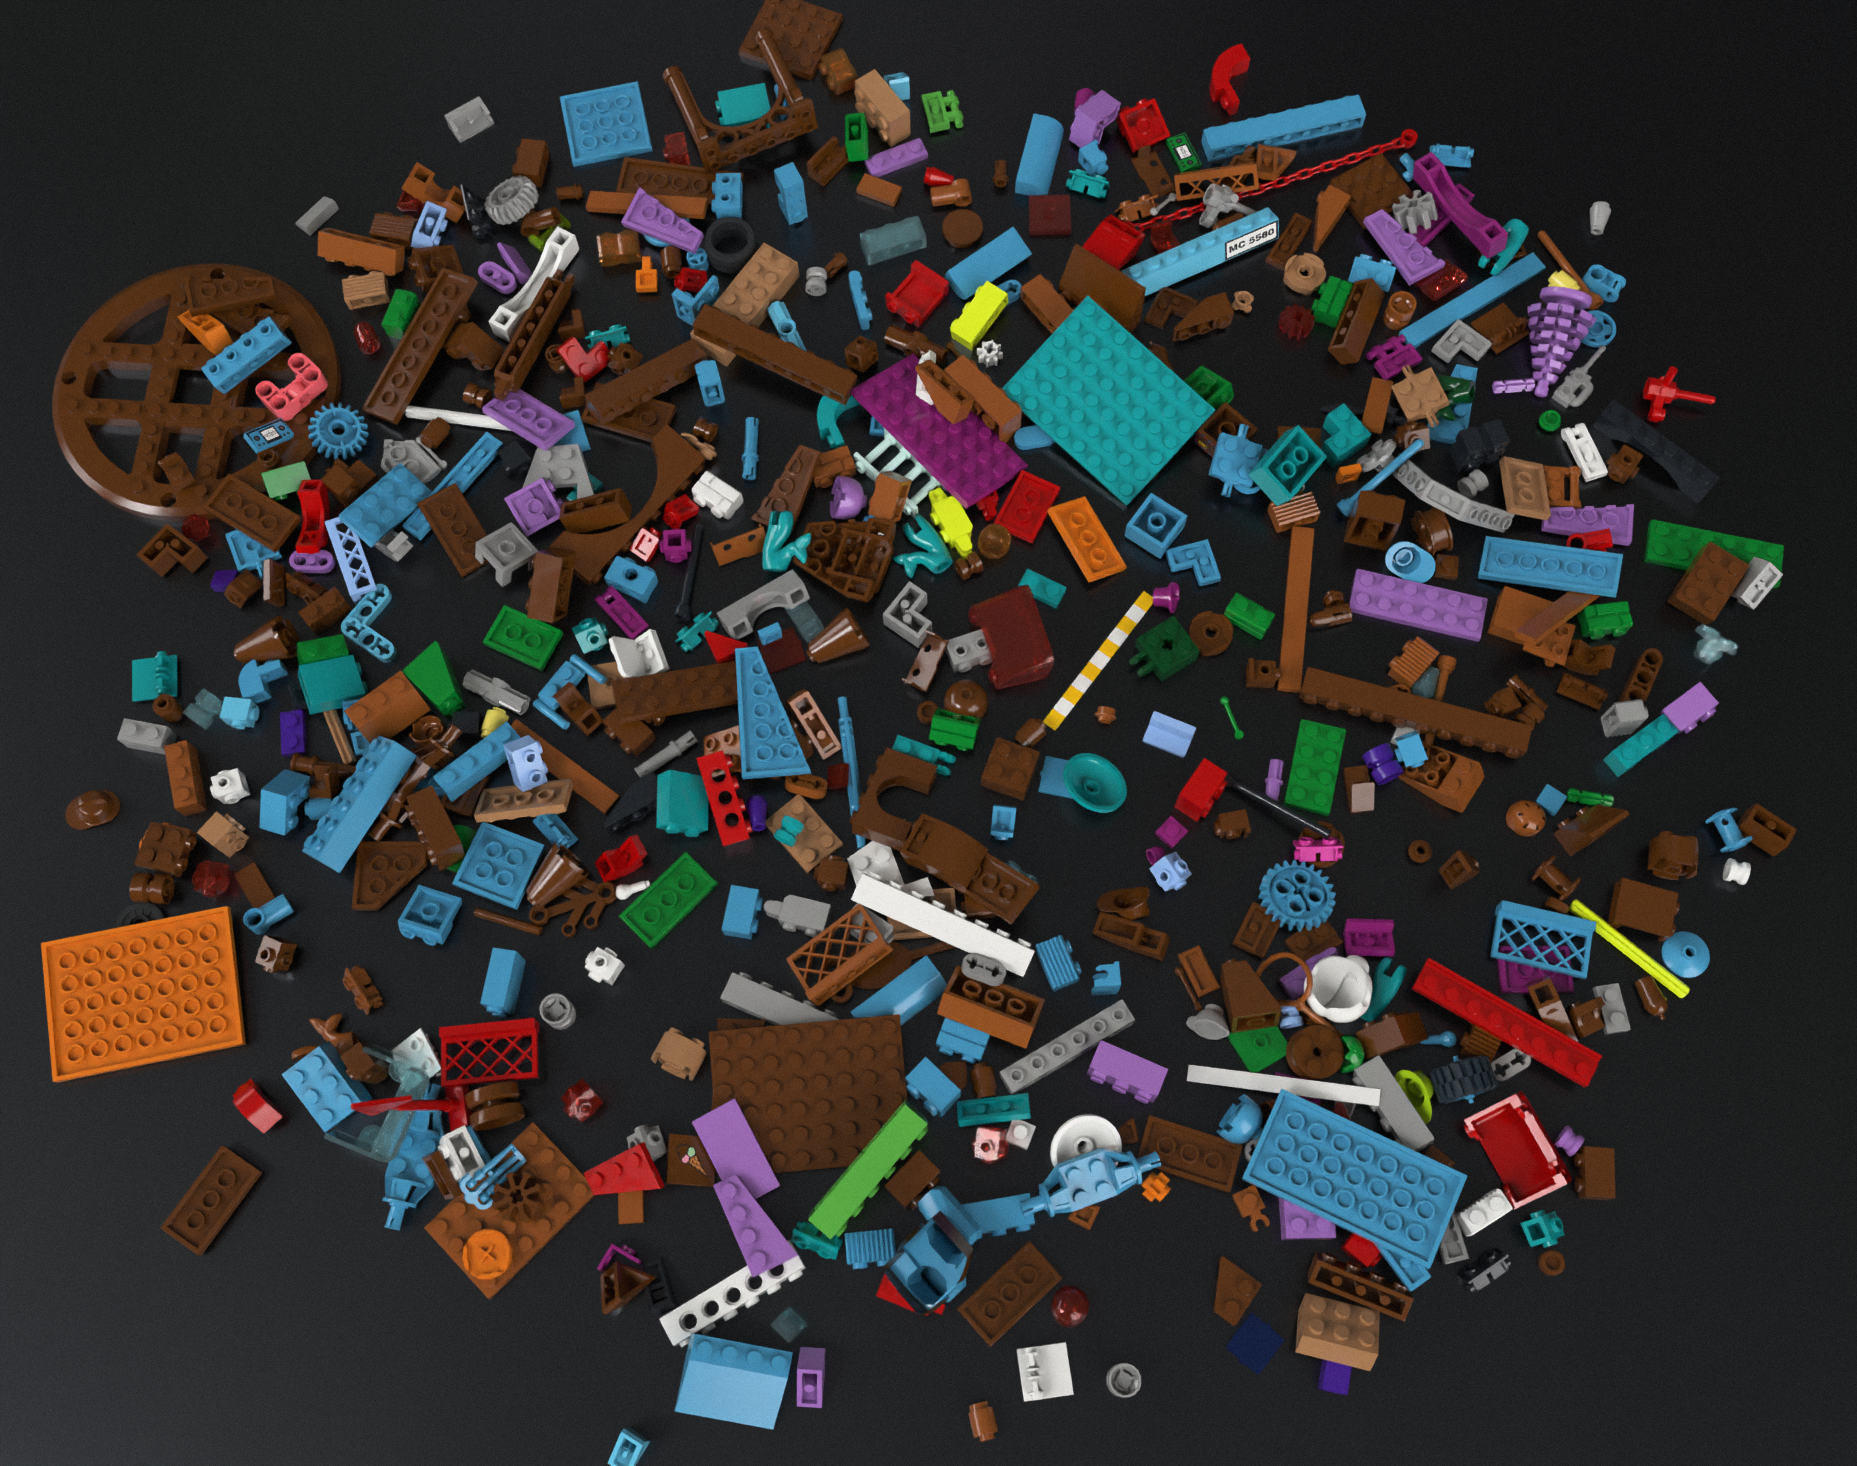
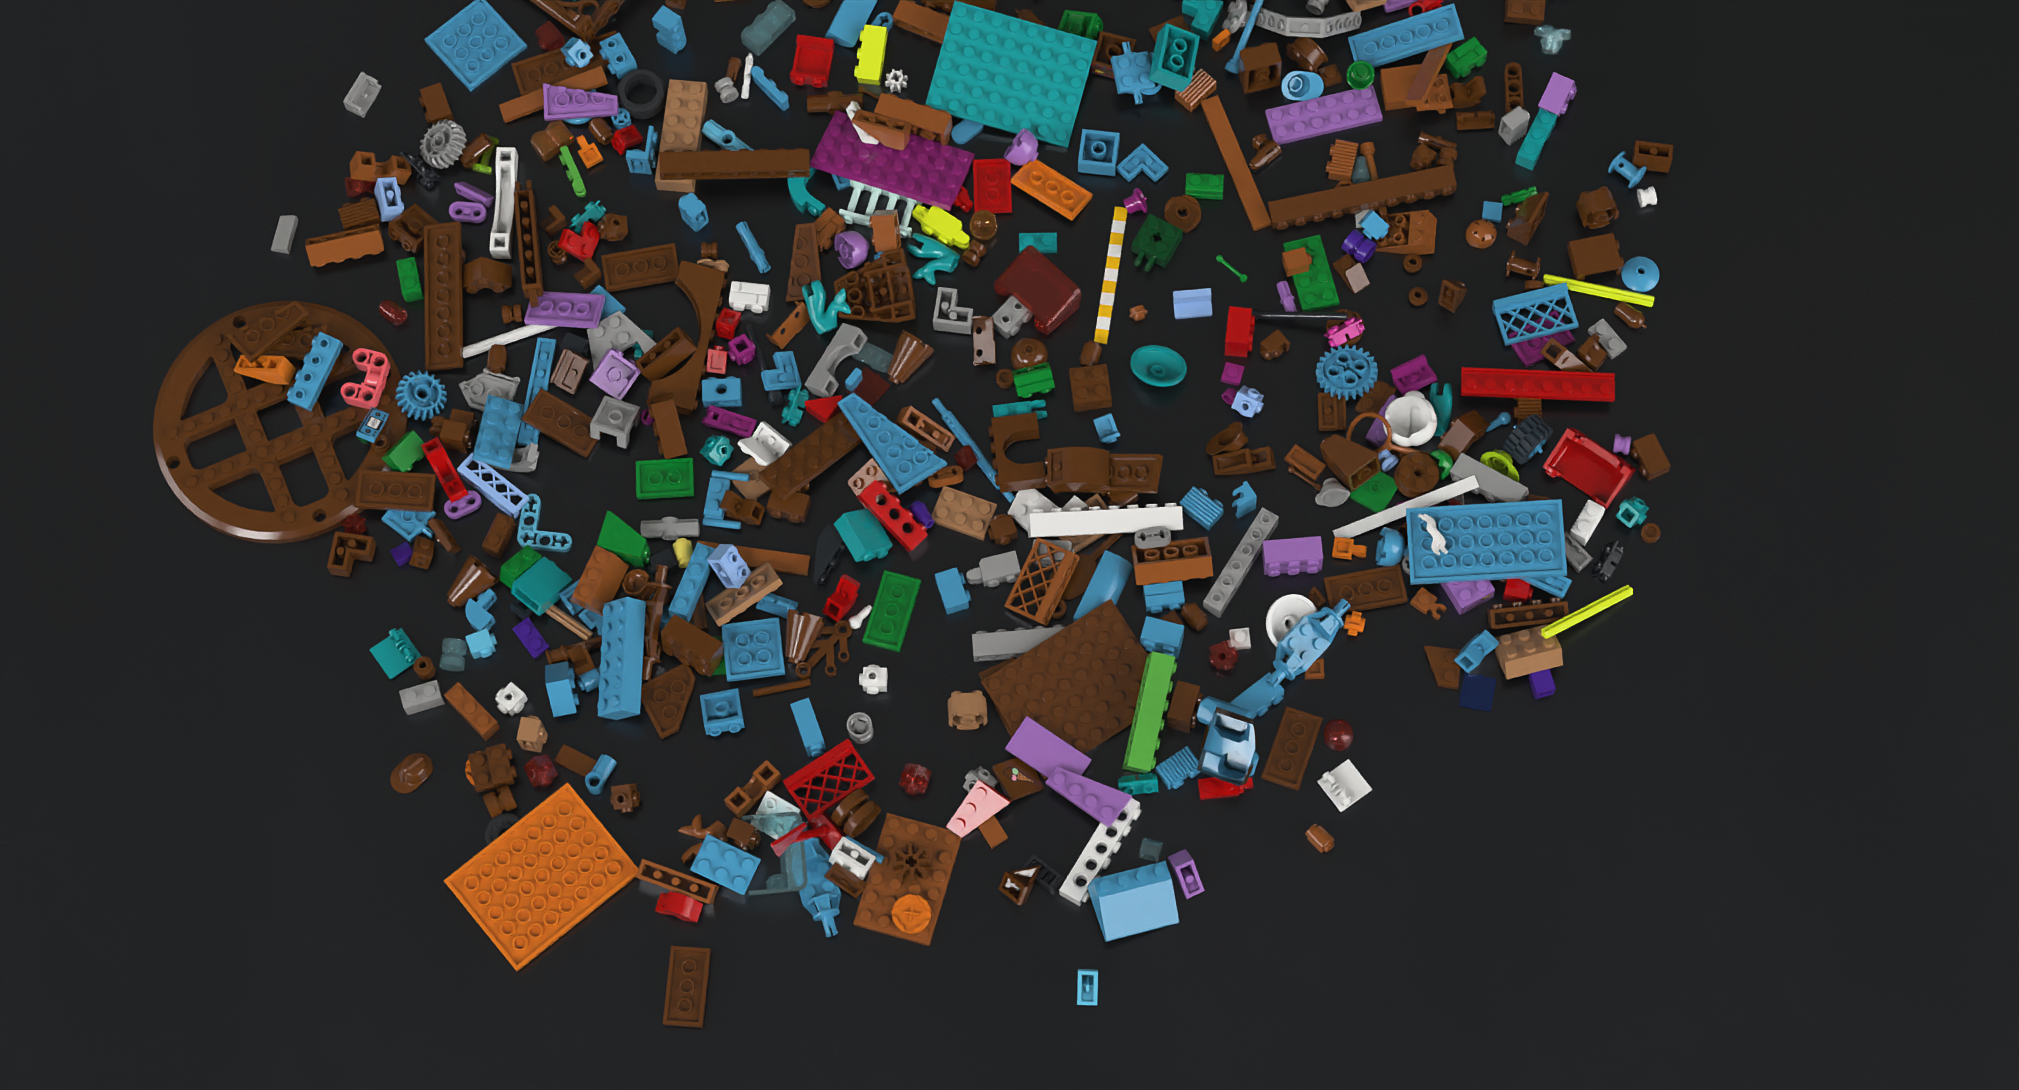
camera: 25 degrees left, 0 degrees up
reddish brown bracket [158,452,196,491] -> none
reddish brown hinge [286,571,328,604] -> none
medium nougat brick [342,271,391,310] -> none
dark orange hinge [343,965,383,1015] -> none
dark azure piece [459,1143,527,1210] -> none
reddish brown pin [556,183,583,200] -> none
reddish brown brick [585,339,707,425] -> none
magenta bracket [597,1244,643,1272] -> none
light grey pin [634,730,698,778] -> none
teal wheel [773,815,804,847] -> none
reddish brown brick [844,336,878,373] -> none
teal plate [957,1093,1031,1127] -> none
dark azure piece [1038,756,1073,799] -> none
light grey wheel [1106,1363,1141,1398] -> none
reddish brown brick [1246,658,1280,688] -> none
light grey beam [1491,1048,1531,1083] -> none
none -> reddish brown plate [550,348,590,394]
none -> bright green hinge [559,145,587,197]
none -> dark azure brick [560,37,593,68]
none -> dark orange brick [636,859,719,904]
none -> dark orange arch [724,760,782,819]
none -> white animal [741,53,753,99]
none -> dark azure plate [761,351,802,391]
none -> medium lavender cylinder [1004,128,1039,166]
none -> dark orange brick [1282,247,1312,277]
none -> orange plate [1332,537,1367,560]
none -> green hair [1347,60,1375,90]
none -> reddish brown plate [1403,254,1422,273]
none -> white hair [1418,514,1448,555]
none -> dark azure brick [1454,629,1500,673]
none -> neon yellow axle [1541,585,1633,639]

